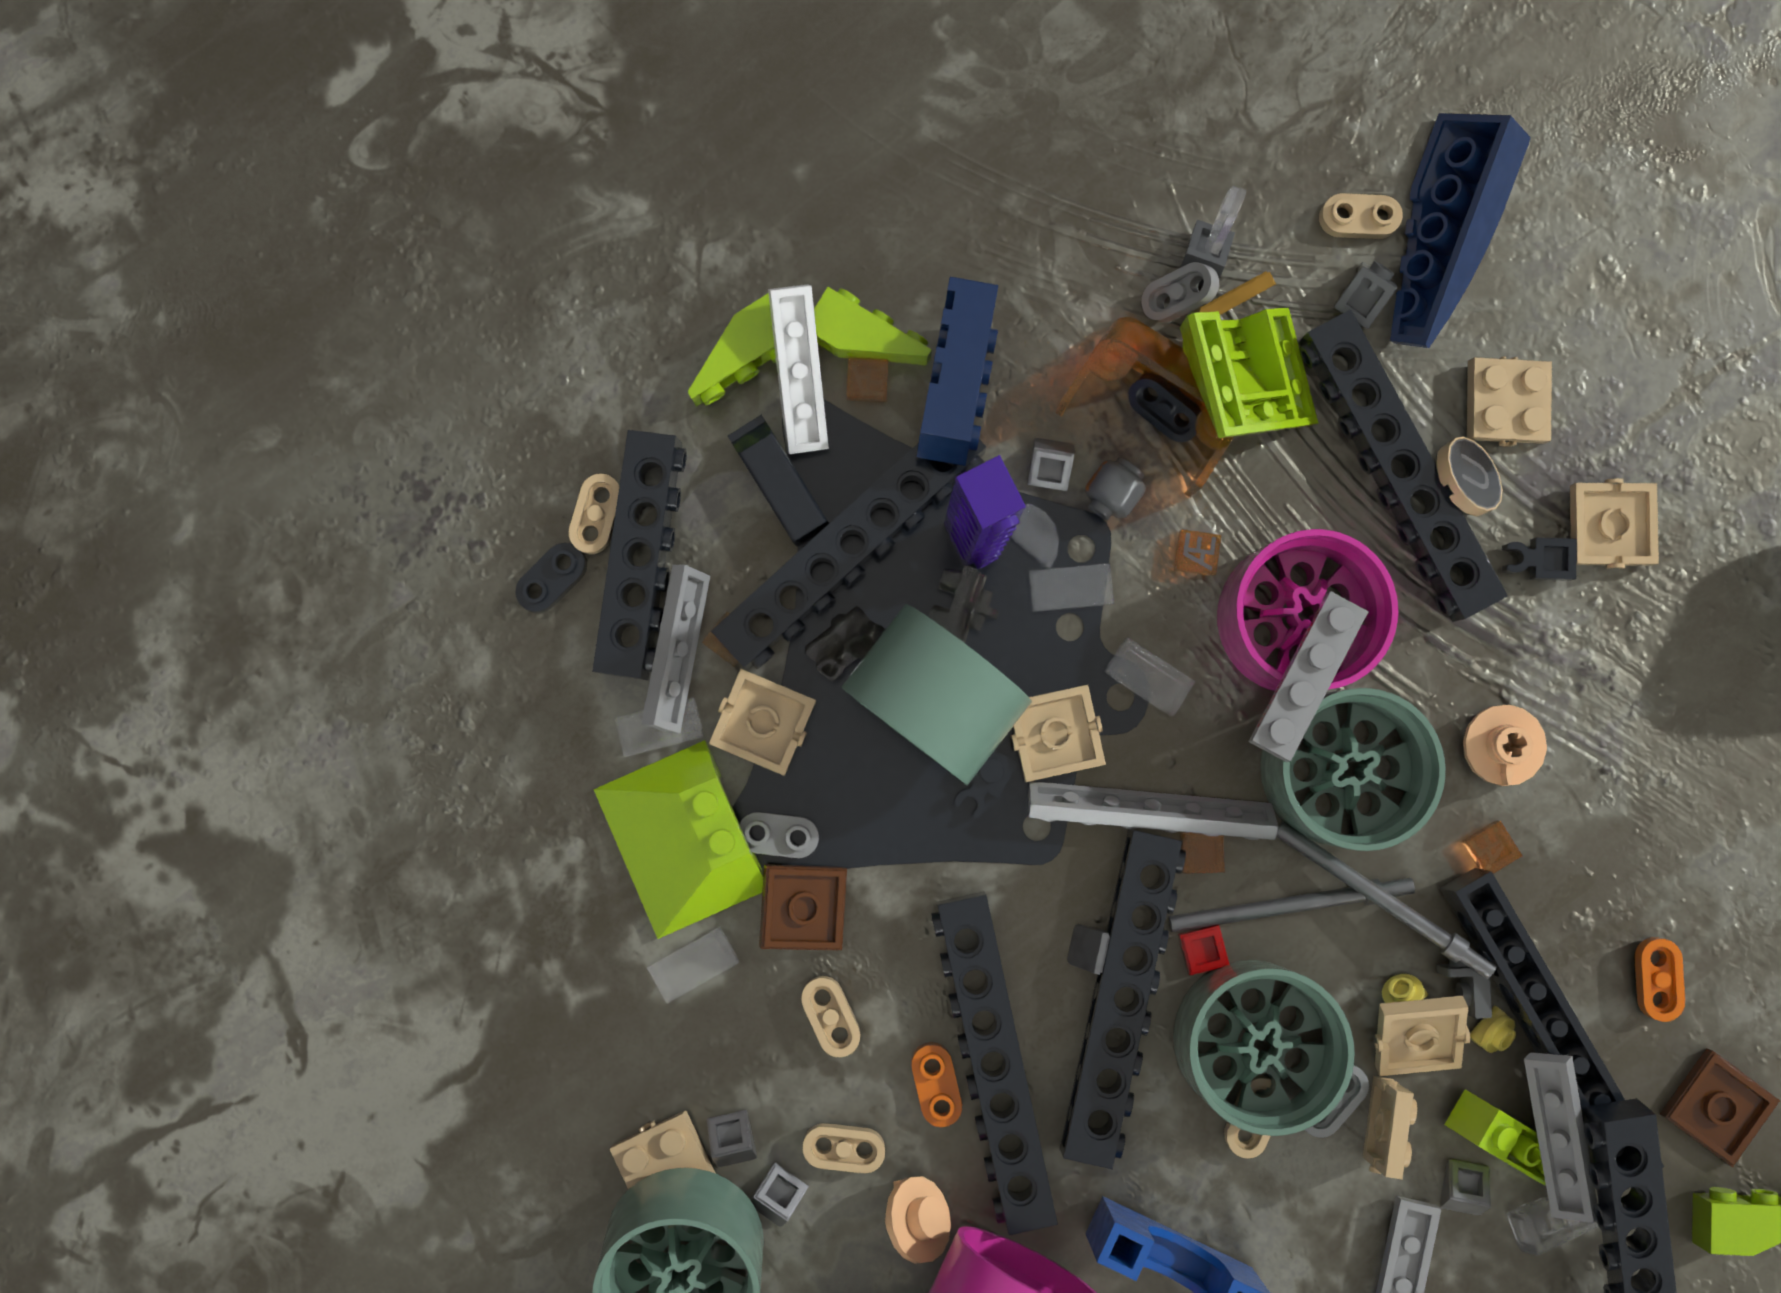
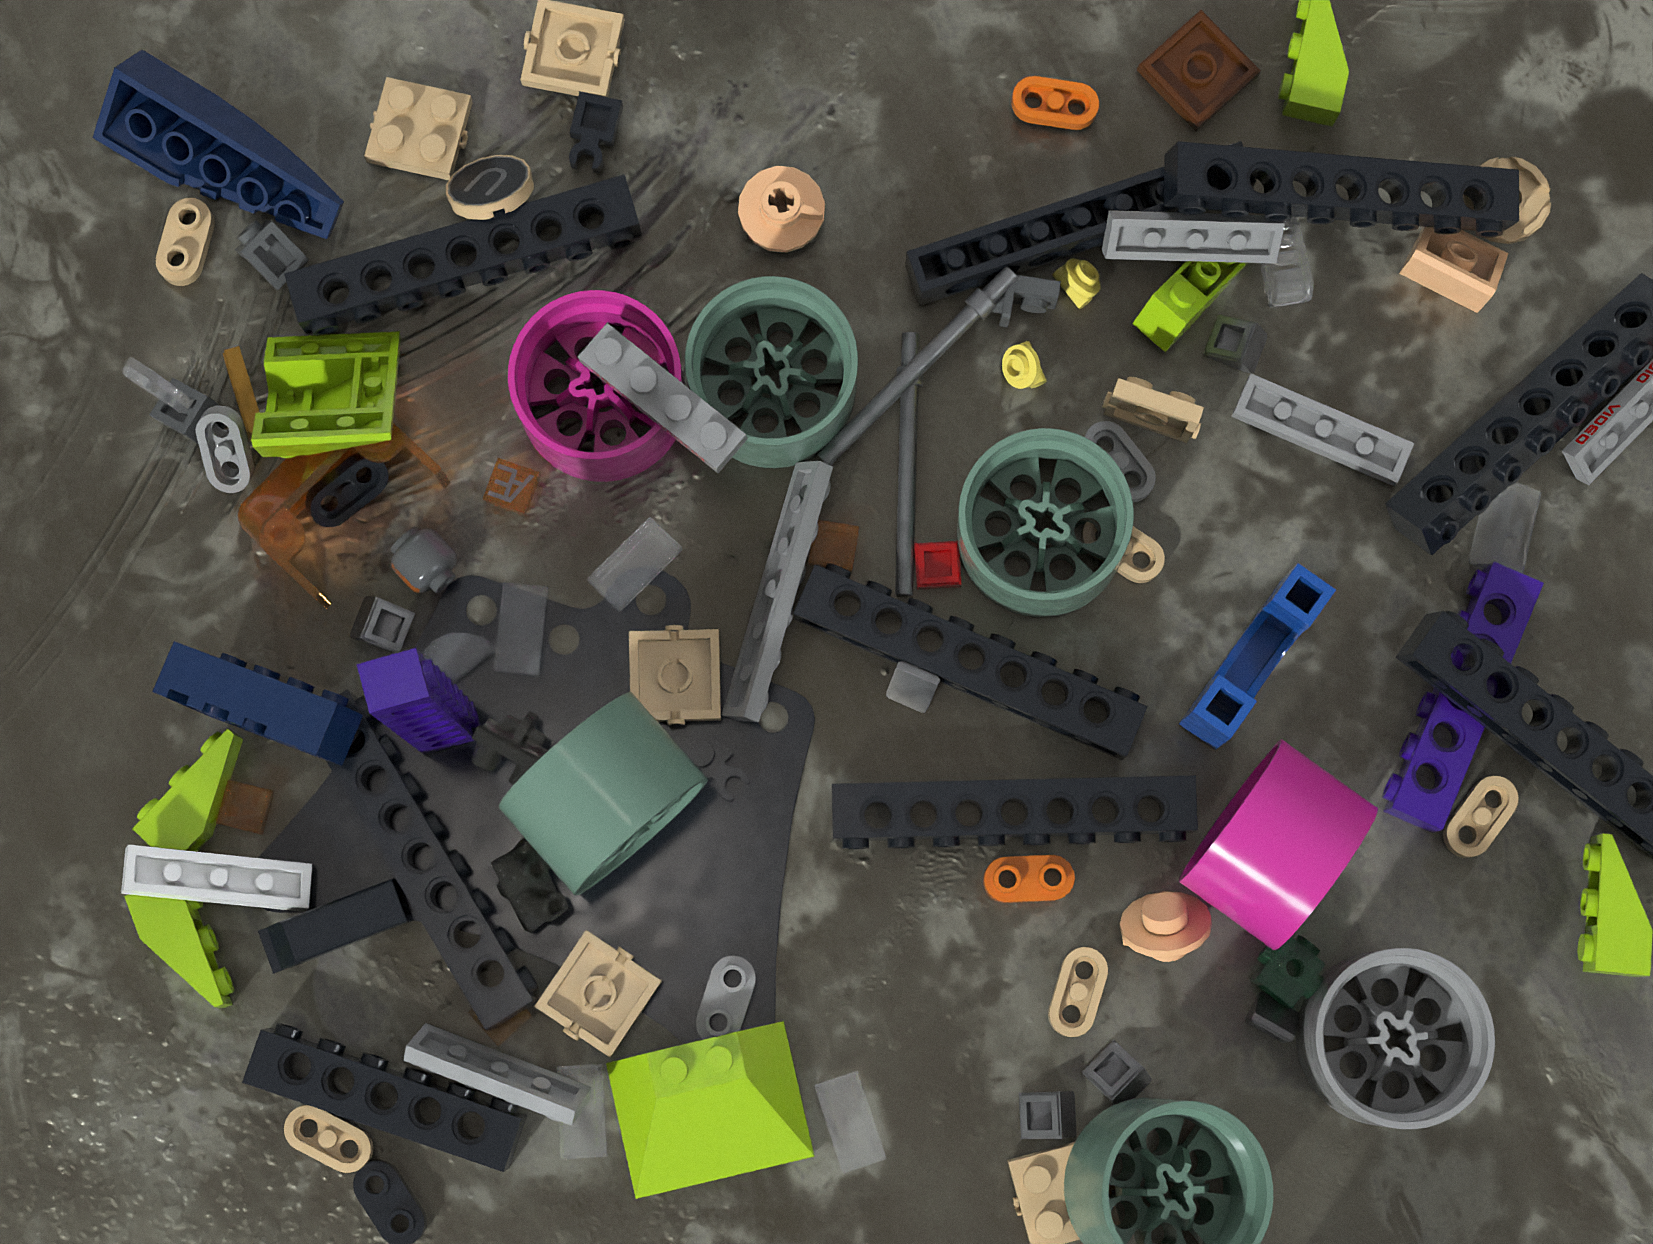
camera: 80 degrees left, 5 degrees down
reddish brown tile [759,864,847,950] -> none
tan plate [801,976,860,1057] -> none
tan plate [1374,996,1470,1076] -> none
clear orange tile [1462,820,1523,874] -> none

